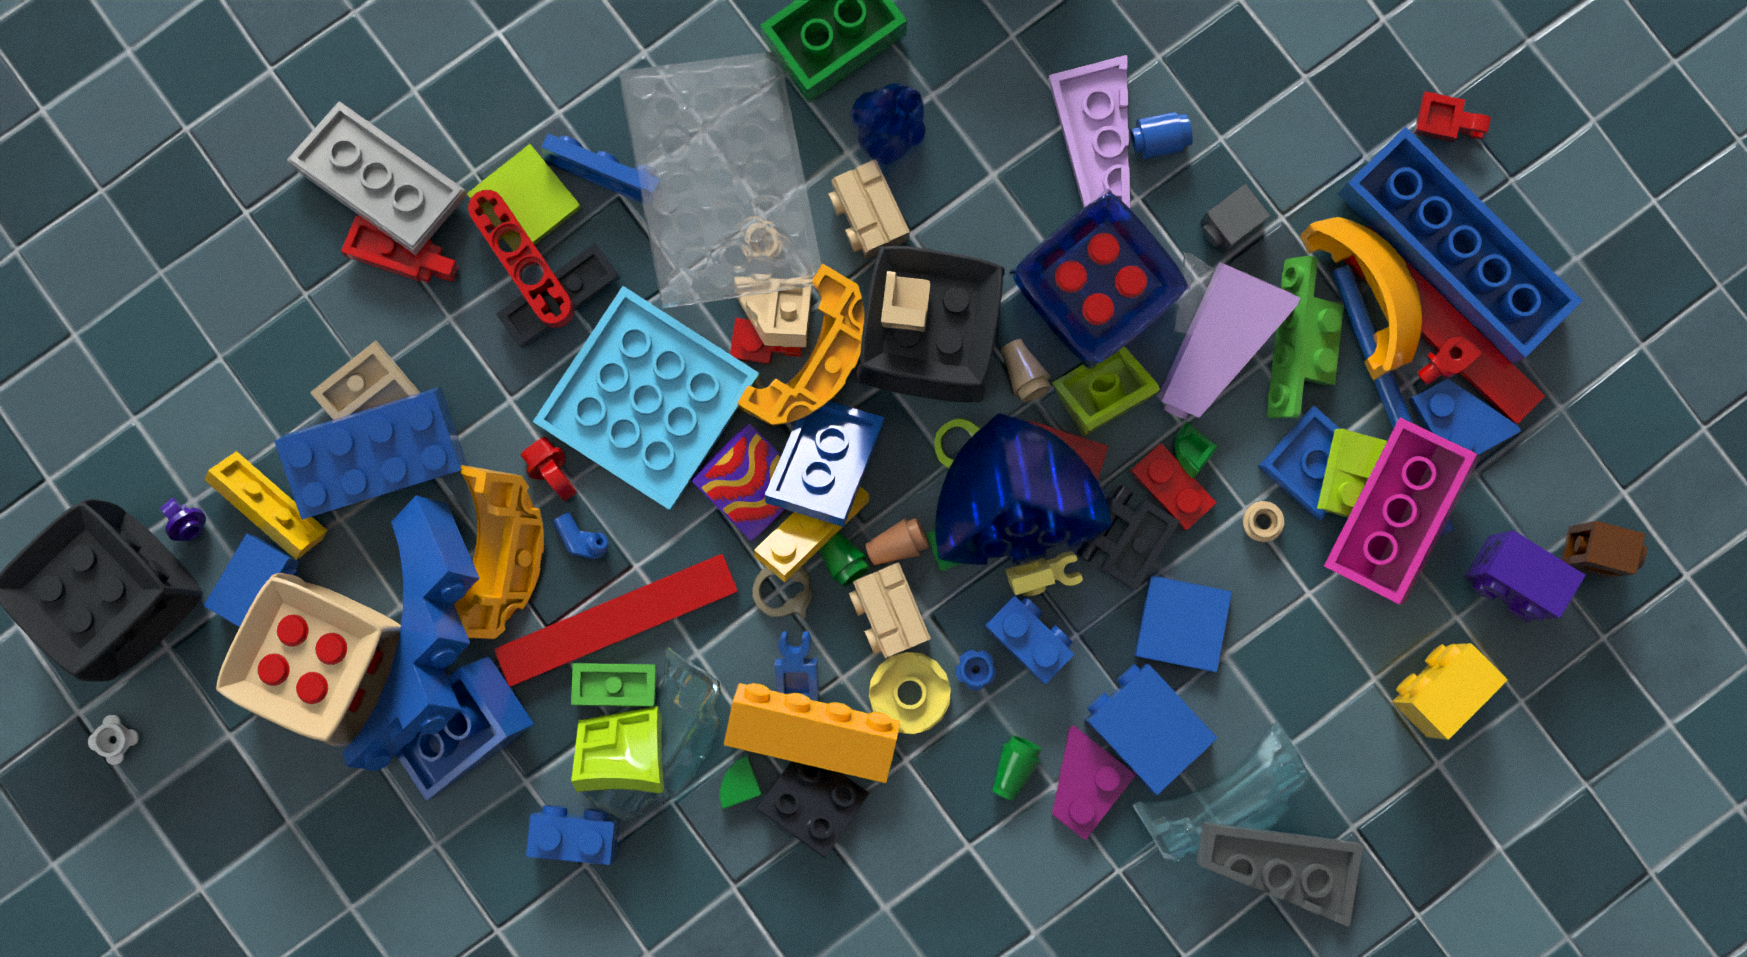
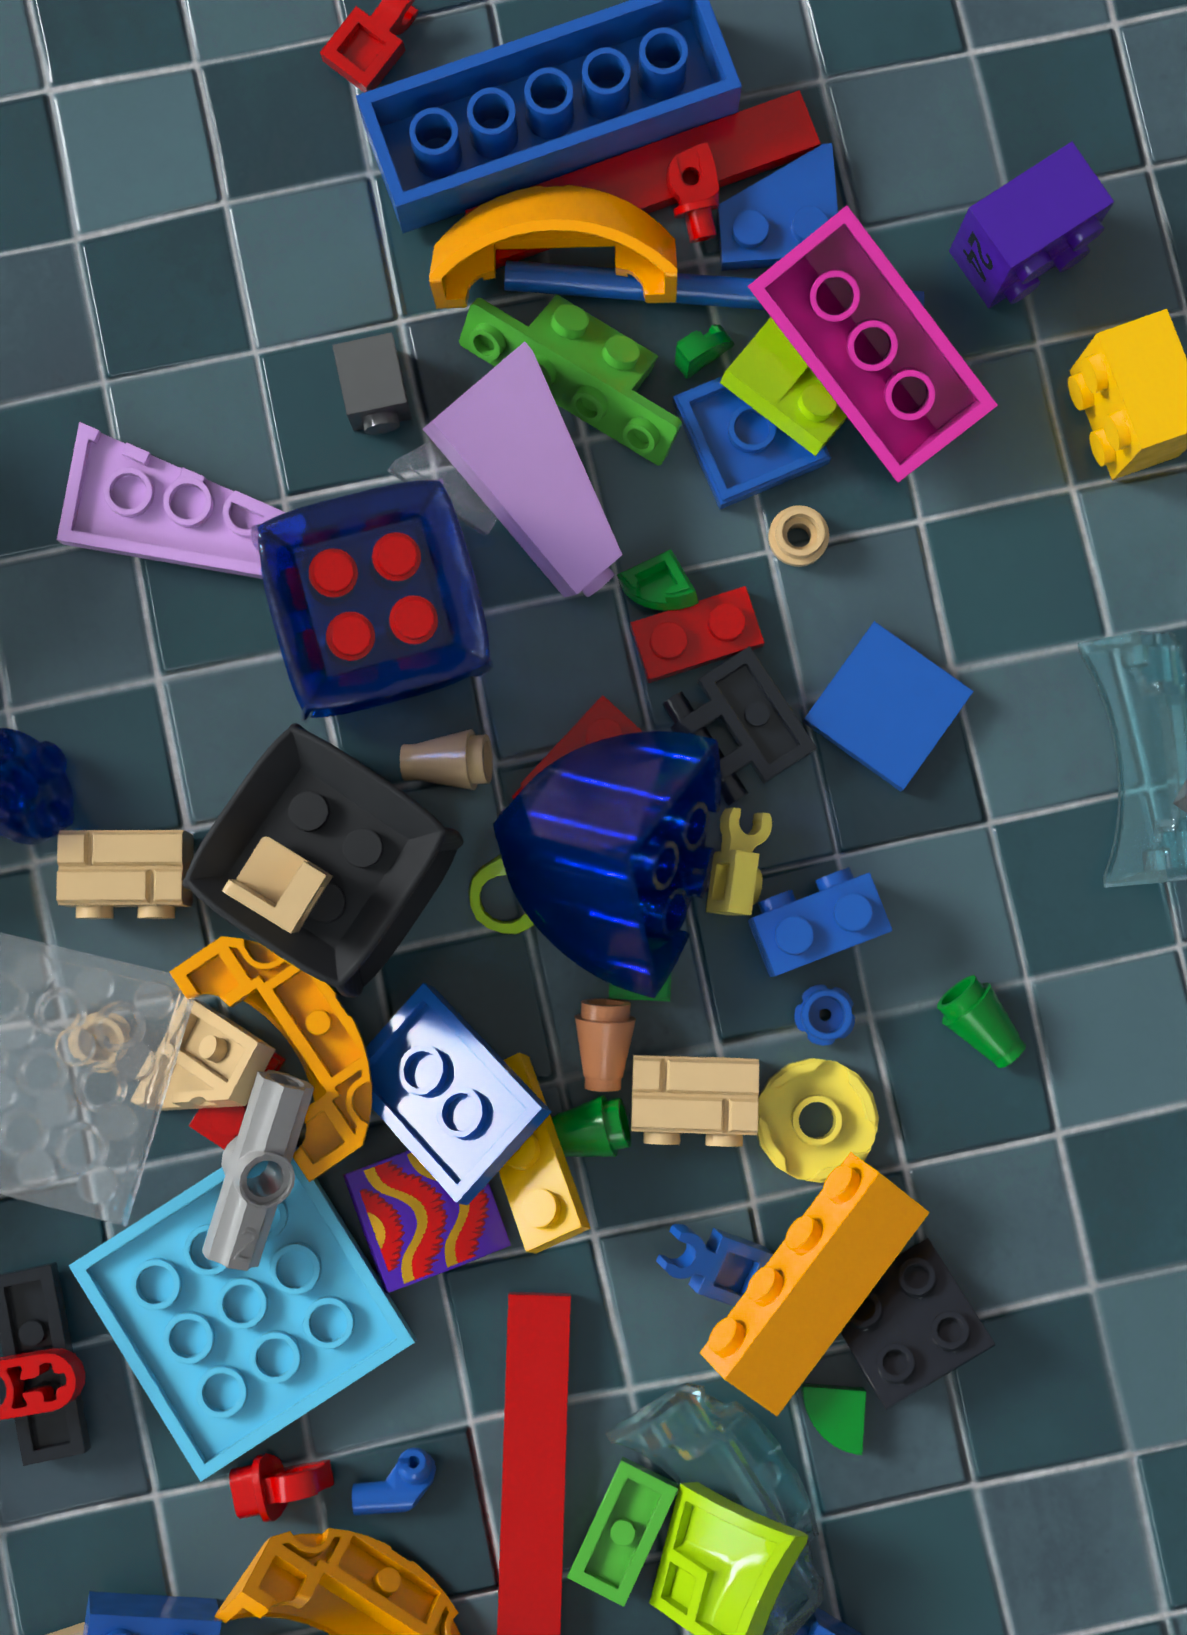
camera: 65 degrees left, 0 degrees up
dark tan piece [752,567,813,619] -> none
magenta wing [1051,725,1136,840] -> none
lime slope [1052,343,1160,437] -> none
blue brick [1084,664,1217,795] -> none
blue brick [1130,112,1193,159] -> none
reddish brown brick [1561,521,1647,578] -> none
none -> light grey piece [202,1069,314,1271]
none -> green tile [674,324,734,380]

